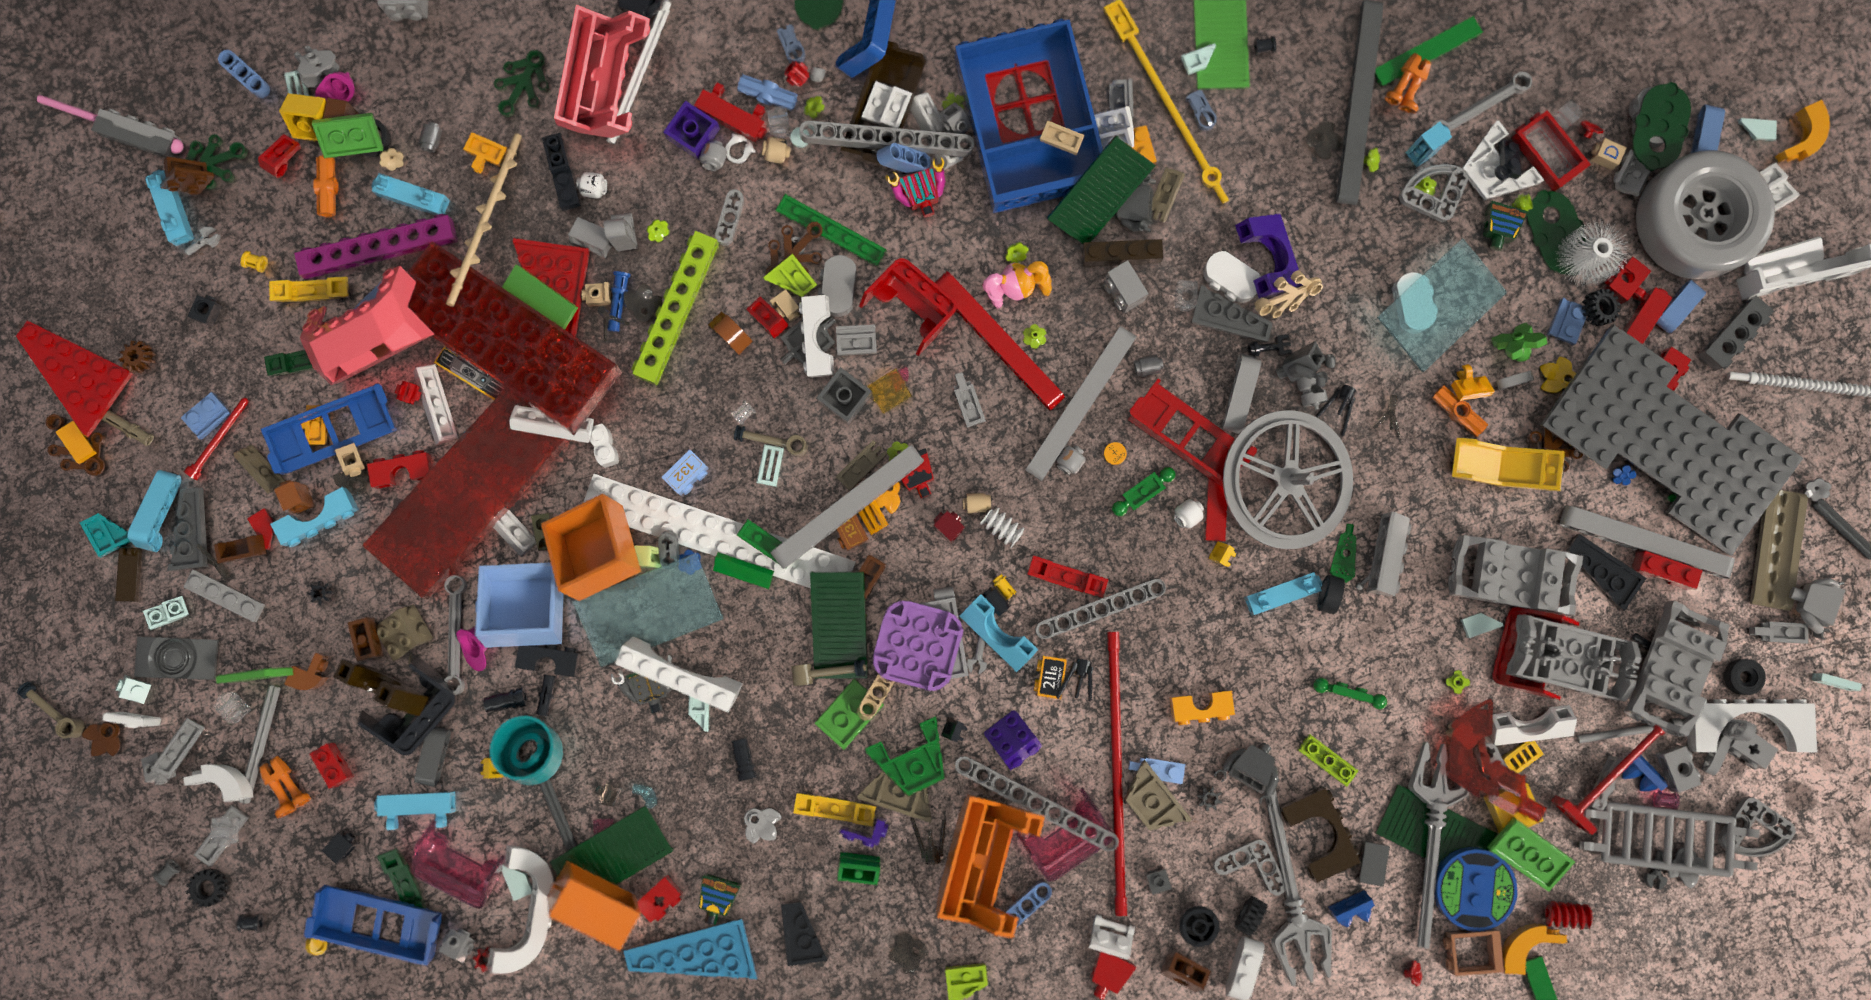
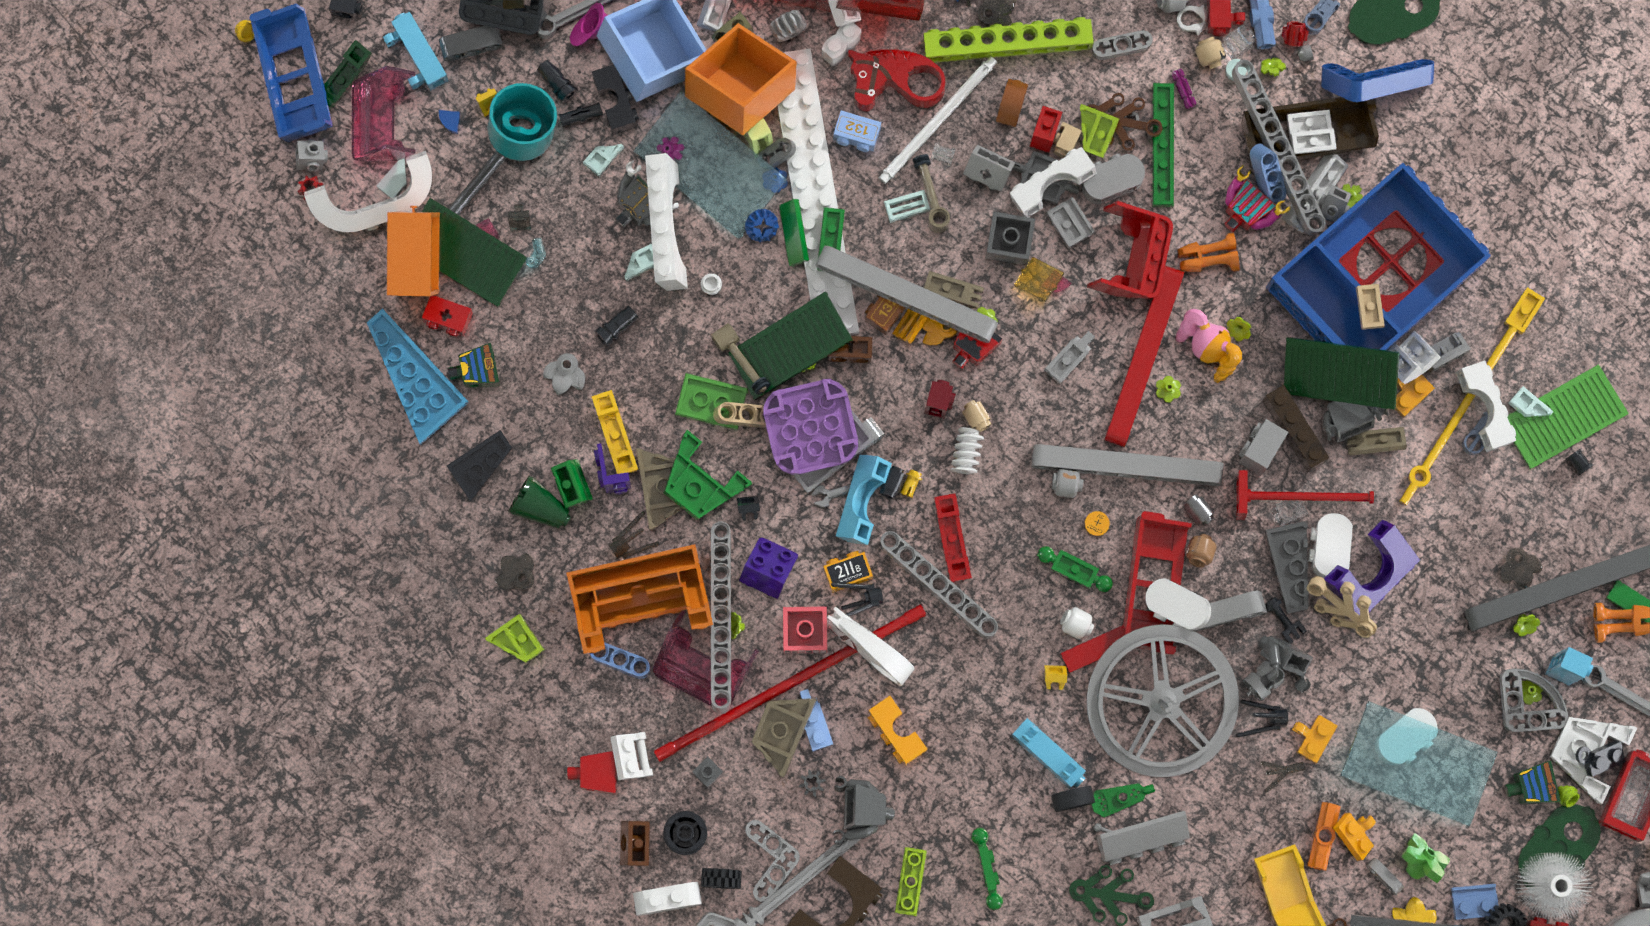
camera: 60 degrees right, 5 degrees down
none -> blue tile [439,110,460,134]
none -> dark green cone [508,476,571,529]
none -> light aqua tile [583,144,624,177]
none -> magenta plant [657,137,685,161]
none -> white plate [701,274,722,295]
none -> lime plant [731,612,745,639]
none -> blue gear [745,209,779,243]
none -> light grey gear [770,10,807,42]
none -> coral brick [783,607,827,654]
none -> white animal [827,607,915,686]
none -> red animal [848,49,945,112]
none -> white piece [879,56,997,184]
none -> light grey brick [963,145,1015,192]
none -> dark green plant [1069,865,1154,926]
none -> white brick [1146,578,1211,630]
none -> magenta axle [1172,69,1197,109]
none -> orange piece [1177,233,1240,272]
none -> medium nougat head [1186,534,1217,568]
none -> red tile [1236,470,1374,520]
none -> light orange plate [1292,715,1338,764]
none -> white arch [1456,361,1516,453]

